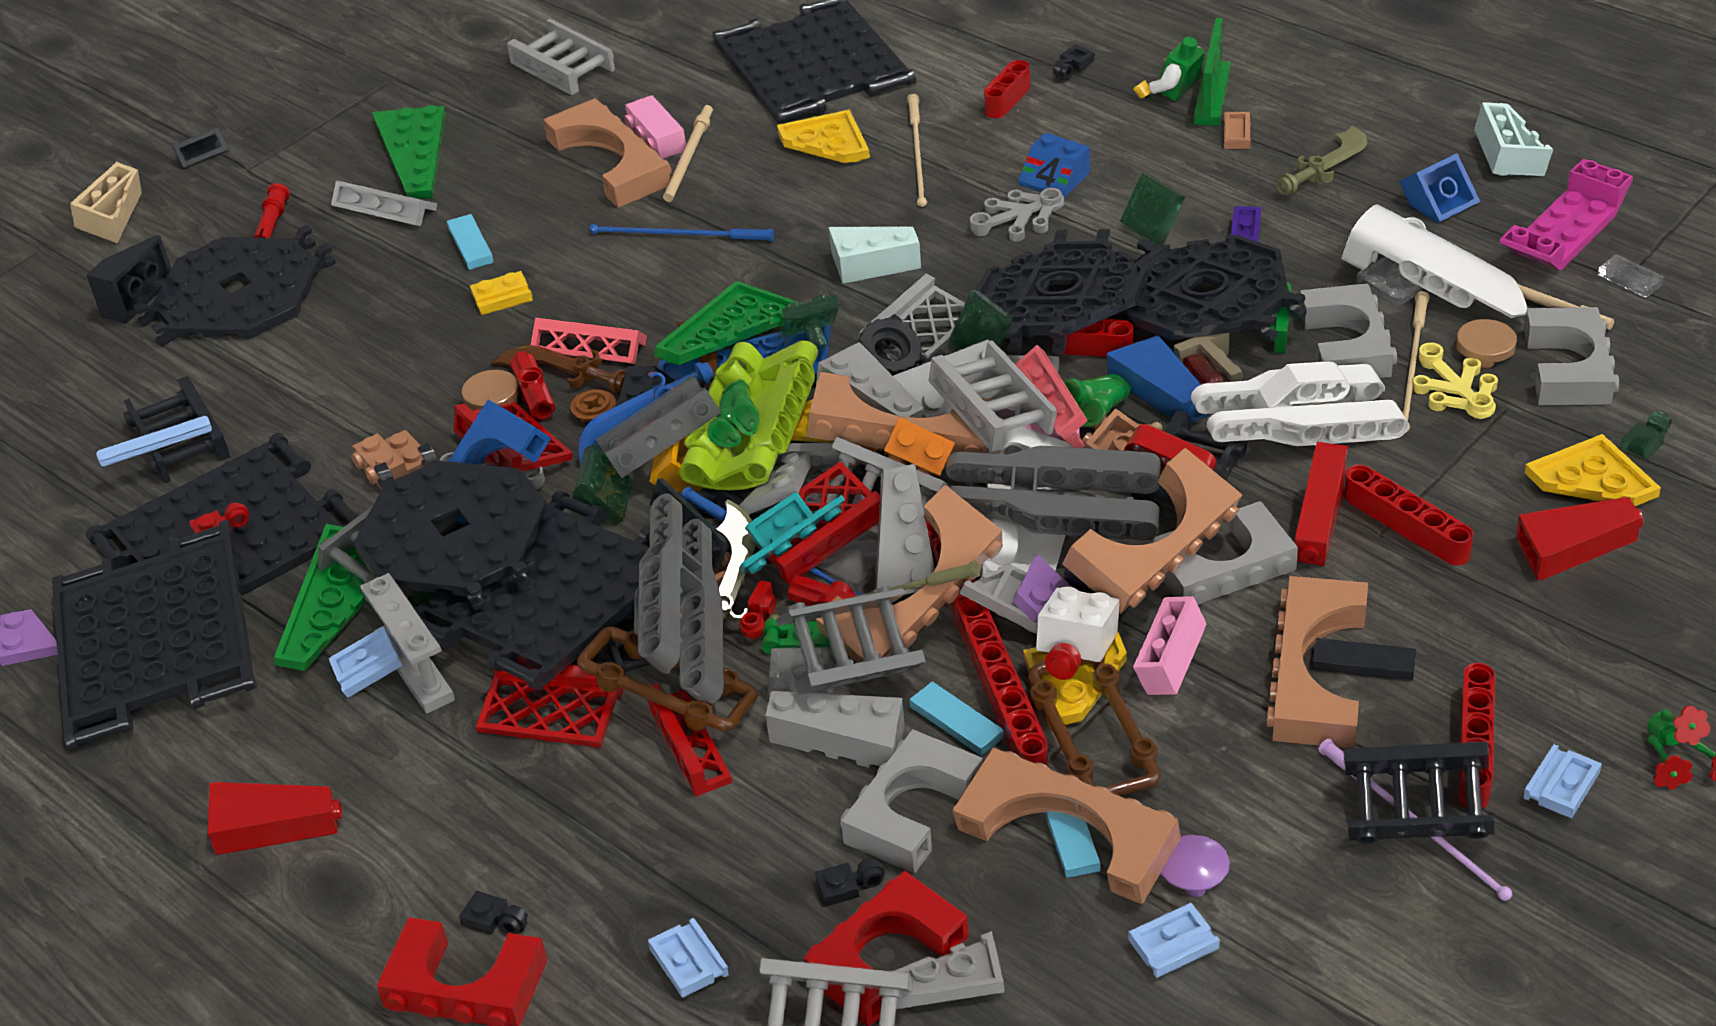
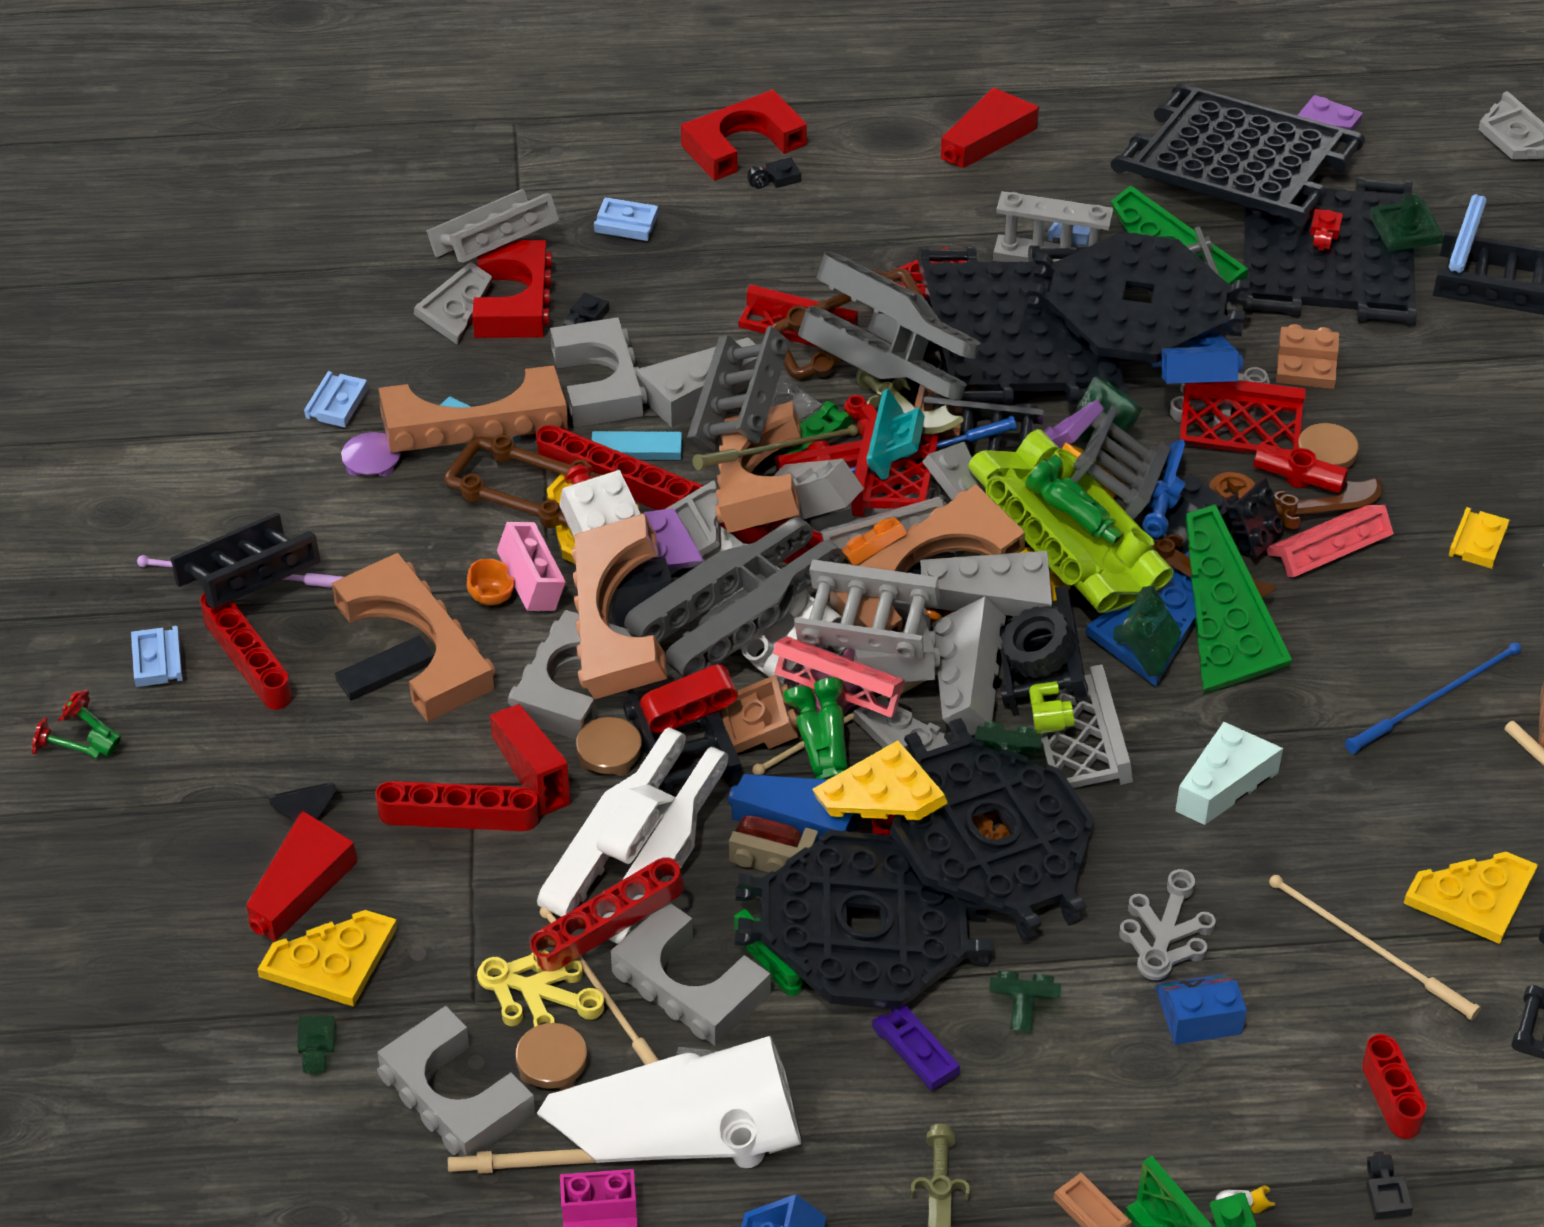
camera: 130 degrees right, 5 degrees up
none -> black slope [268,782,336,821]
none -> orange hair [466,559,514,606]
none -> red beam [530,857,685,972]
none -> medium nougat tile [576,717,642,776]
none -> yellow plate [812,740,948,820]
none -> lime piece [1029,681,1075,735]
none -> medium lavender wing [1043,400,1104,448]
none -> black hinge [1225,477,1284,558]
none -> clear green plate [1370,193,1444,251]

